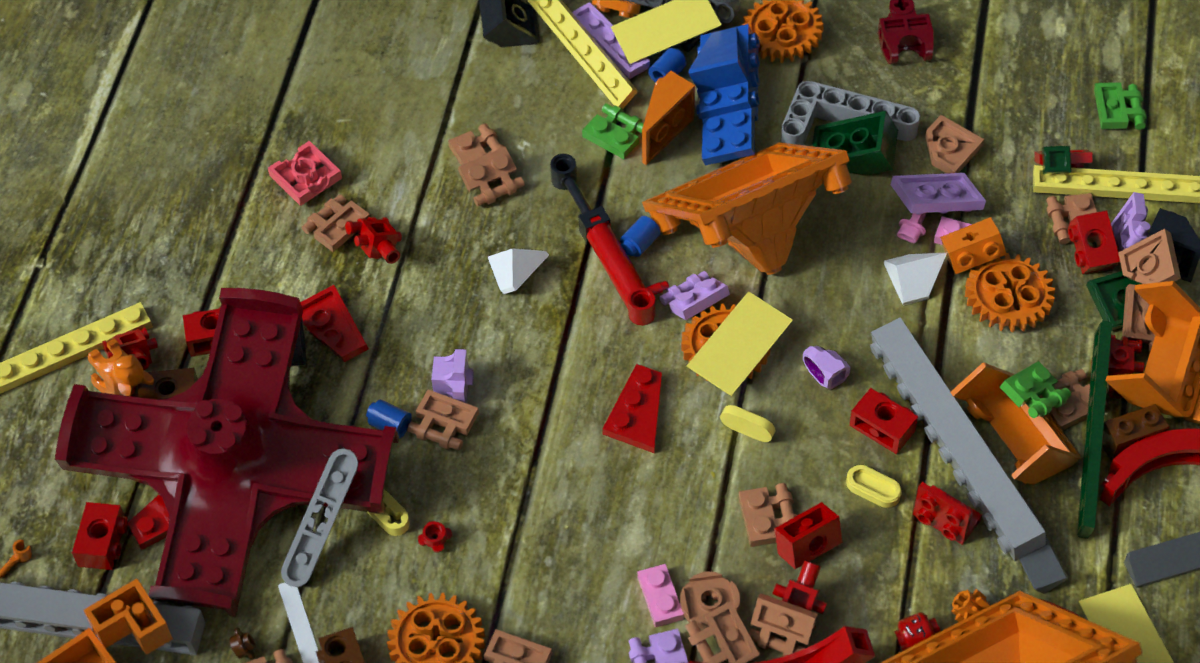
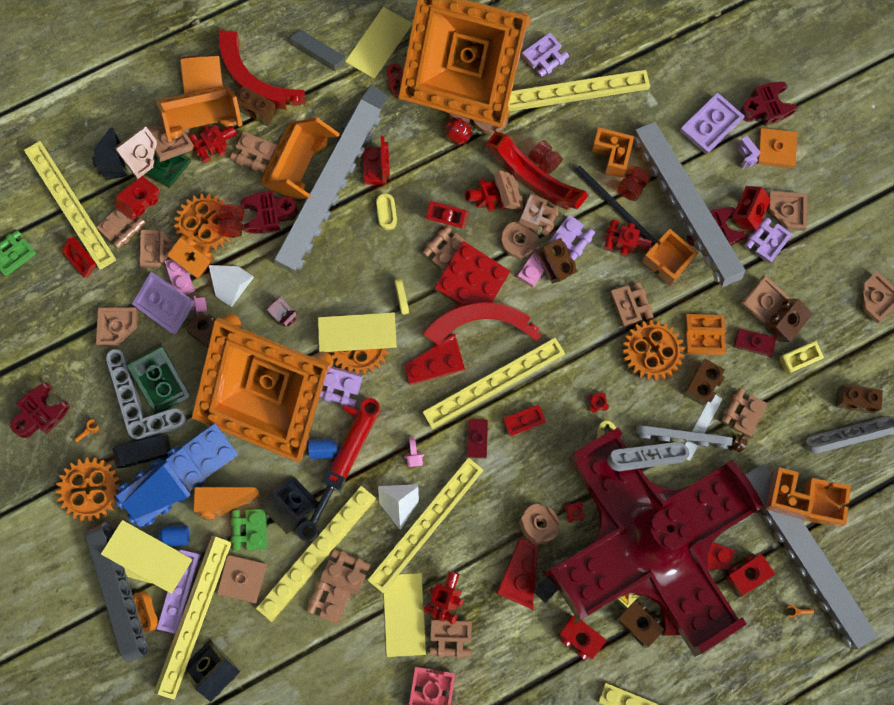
camera: 135 degrees left, 20 degrees up
orange animal [88,338,154,396] -> none
red piece [102,328,158,370] -> none
blue brick [366,399,412,439] -> none
nougat plate [407,390,479,451] -> none
lavender brick [431,349,474,403] -> none
lavender rock [803,346,850,390] -> none
red brick [849,388,918,454] -> none
orange gear [951,589,990,622] -> none
bright green plate [1000,361,1071,418] -> none
dark green tile [1042,146,1071,174] -> none
dark green tile [1077,320,1112,539] -> none
lavender plate [1111,192,1151,252] -> none
none -> orange hand [74,419,99,442]
none -> black beam [112,435,171,469]
none -> nougat slope [140,230,176,268]
none -> reddish brown brick [186,312,216,348]
none -> clear red wheel [217,204,245,238]
none -> nougat plate [217,555,267,604]
none -> dark red piece [240,190,298,234]
none -> light yellow plate [256,486,376,622]
none -> black slope [260,477,319,534]
none -> bracket [265,296,298,327]
none -> light yellow plate [368,458,484,593]
none -> light yellow piece [384,573,426,657]
none -> bright pink piece [404,436,424,467]
none -> red arch [423,300,541,345]
none -> light yellow plate [423,338,565,430]
none -> red plate [434,241,511,305]
none -> dark red plate [467,419,488,459]
none -> red plate [503,405,546,438]
none -> nougat plate [519,504,560,545]
none -> reddish brown brick [535,238,578,284]
none -> red plate [564,502,586,523]
none -> light grey piece [635,425,733,449]

